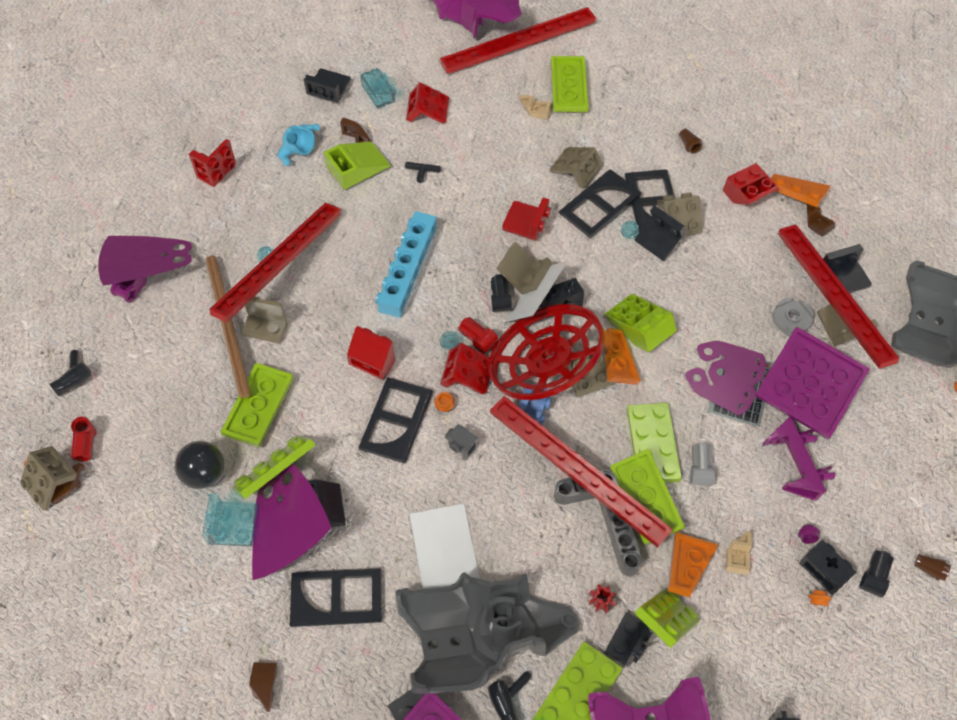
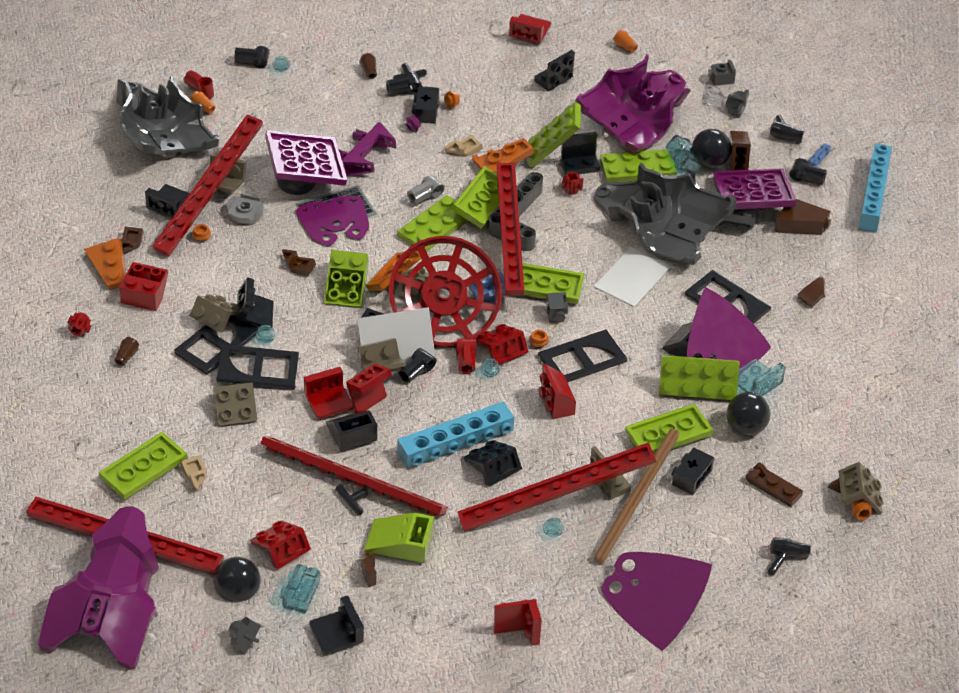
camera: 135 degrees left, 15 degrees down
red piece [71,416,97,462] -> none
medium azure piece [277,123,320,166] -> none
none -> red gear [67,312,92,336]
none -> orange plate [192,224,211,241]
none -> black piece [213,556,261,602]
none -> dark grey piece [228,617,262,654]
none -> red plate [260,436,448,517]
none -> reddish brown slope [282,249,316,276]
none -> black slope [326,411,378,451]
none -> red bracket [346,363,392,413]
none -> black piece [393,63,427,79]
none -> black bracket [463,440,522,486]
none -> lime plate [523,263,585,304]
none -> black brick [671,447,714,495]
none -> reddish brown plate [745,463,803,507]

